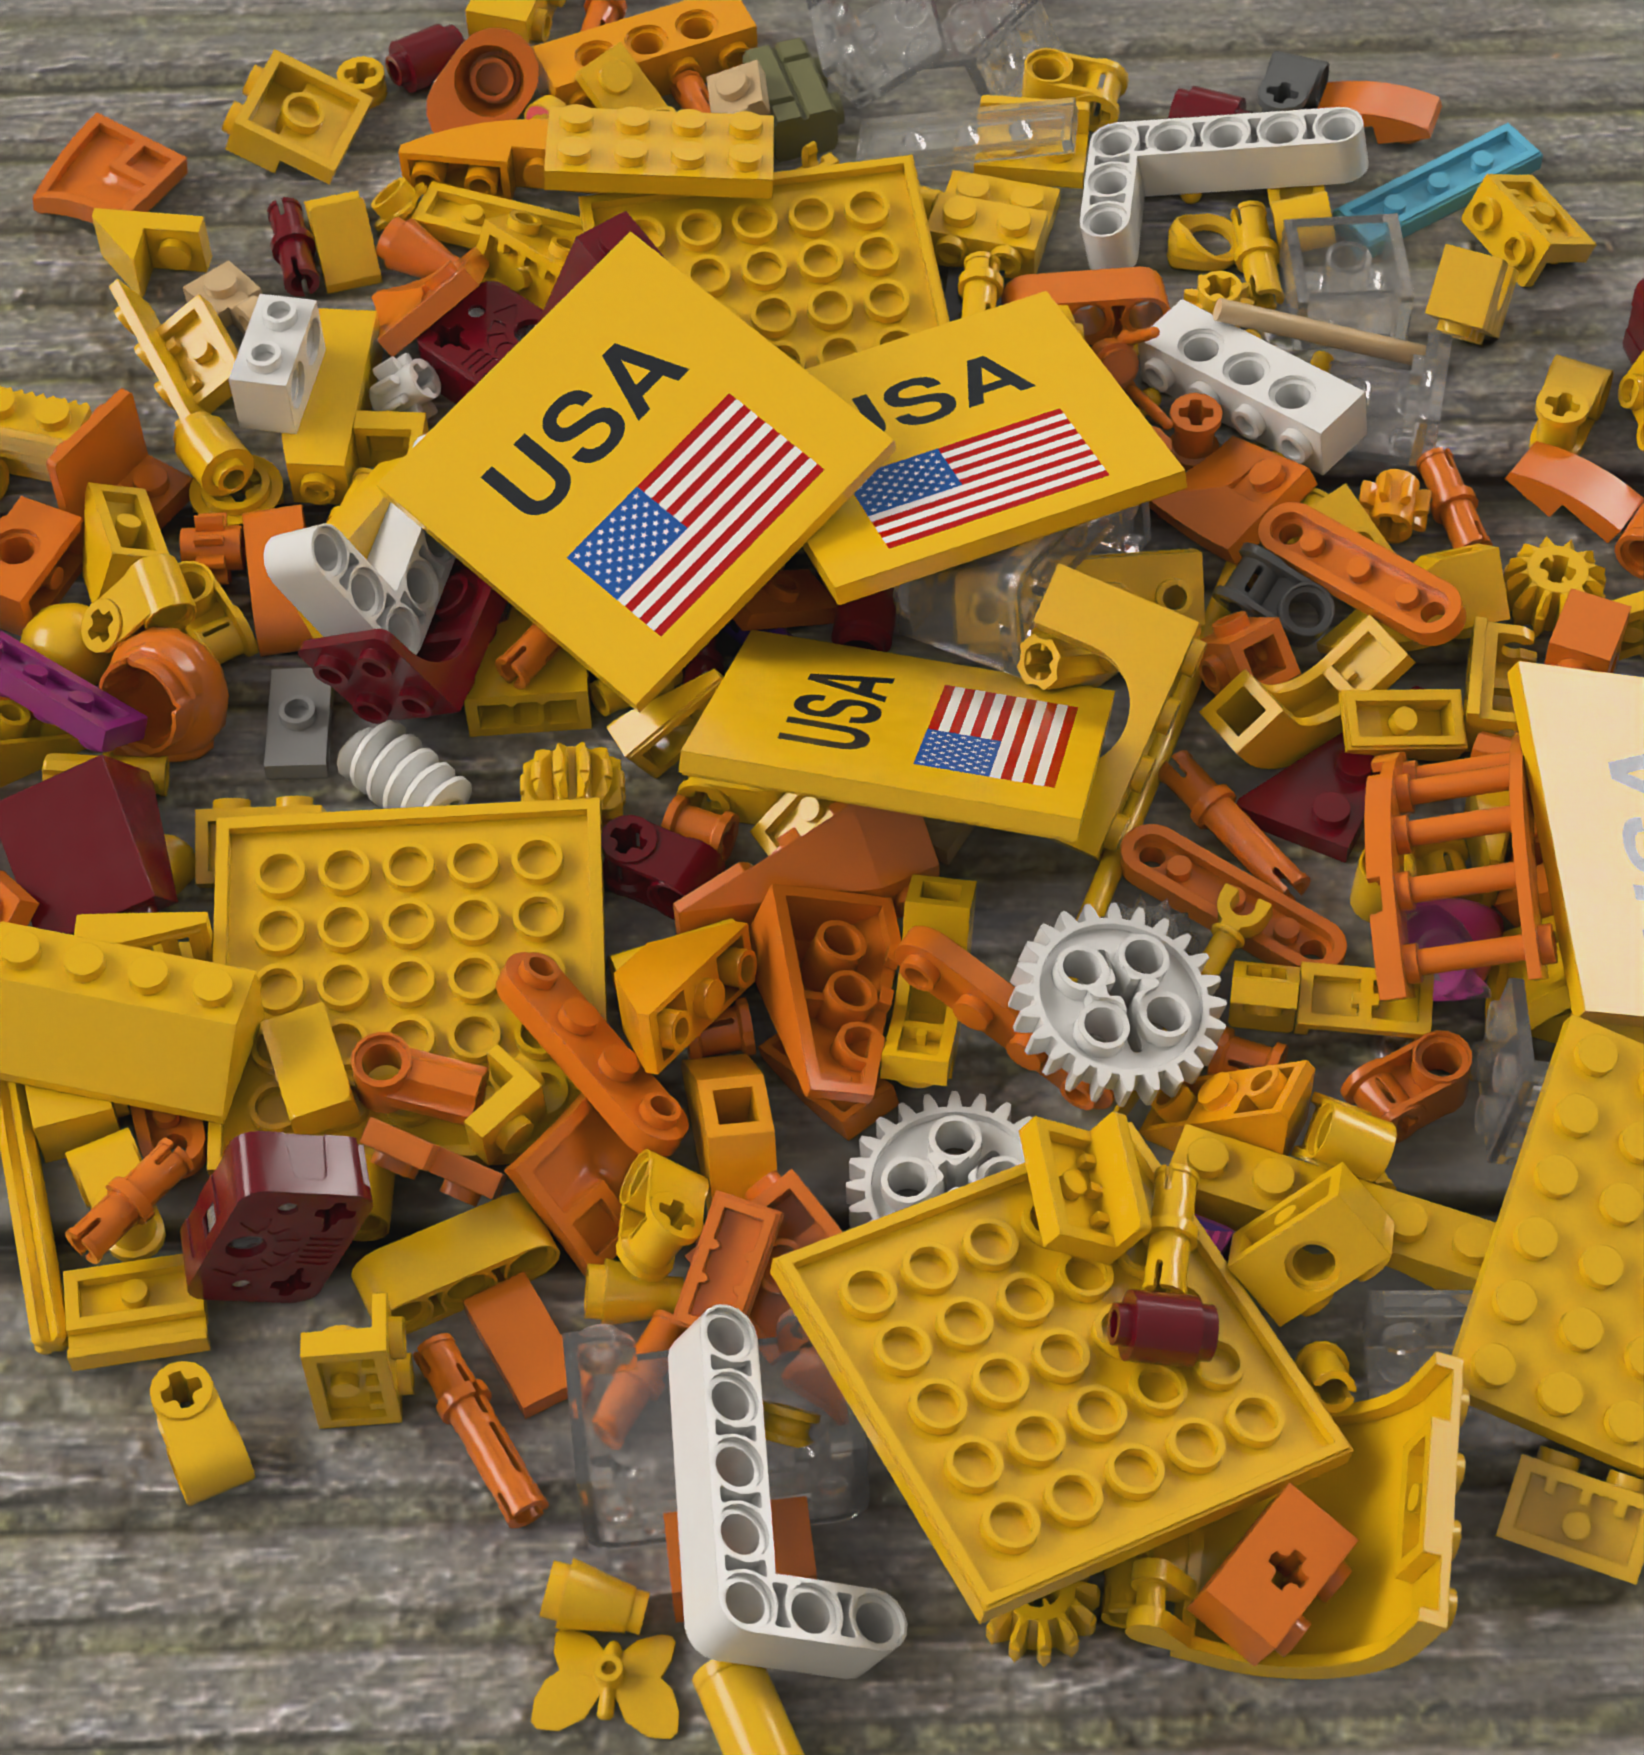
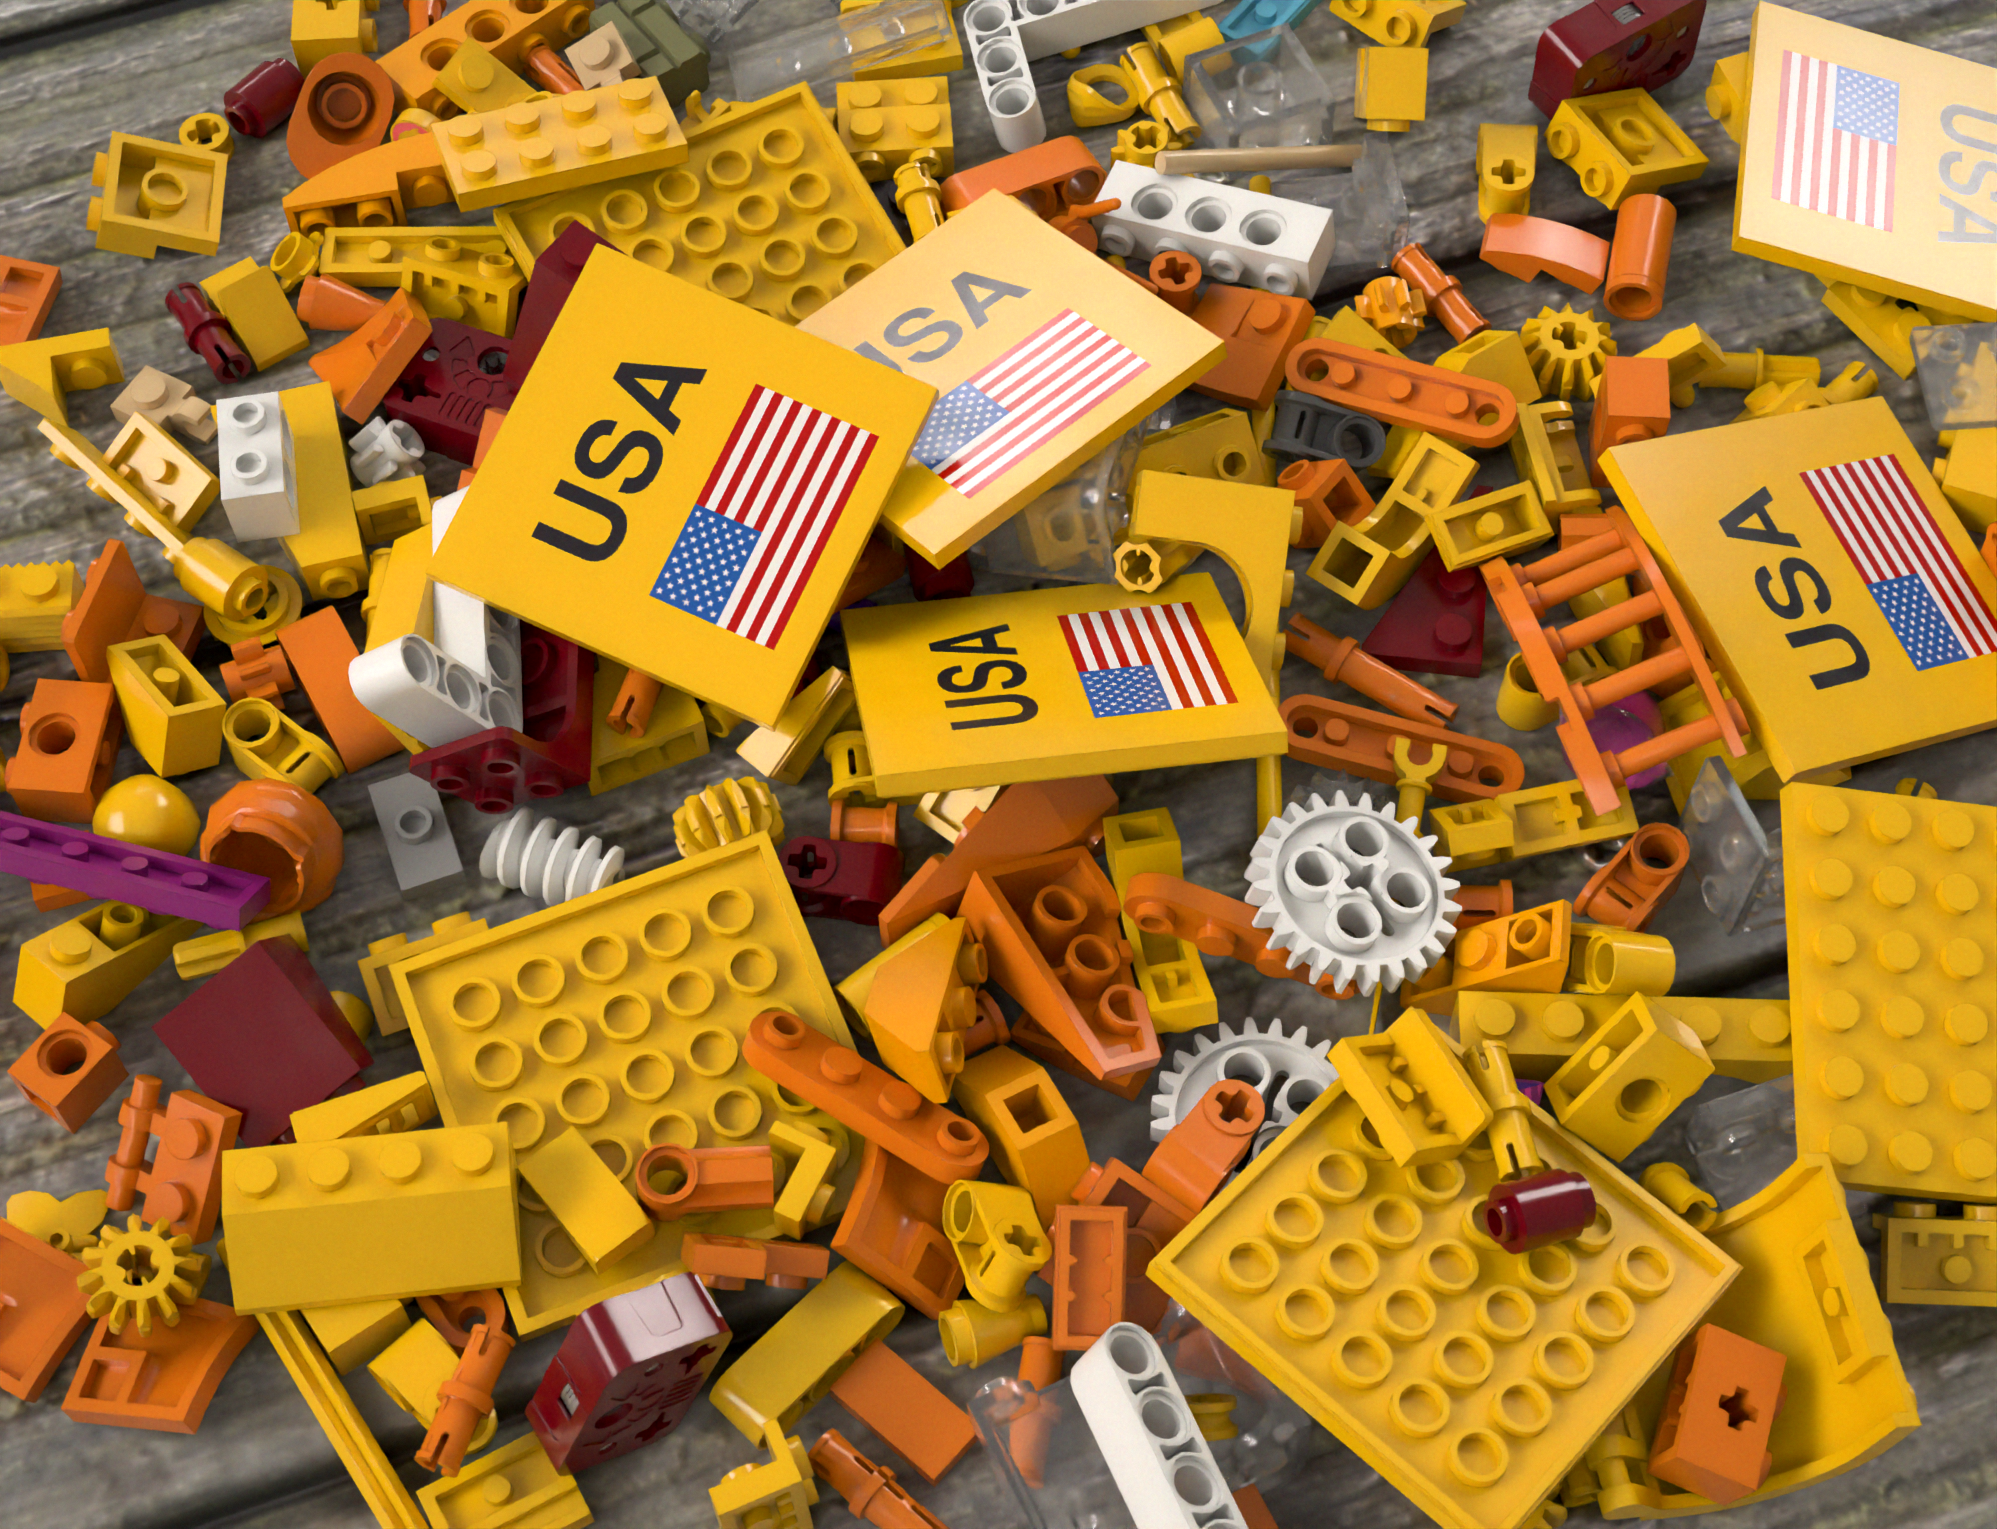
camera: 20 degrees left, 5 degrees up
yellow piece [81,553,198,654] -> none
none -> orange piece [1141,1079,1265,1215]

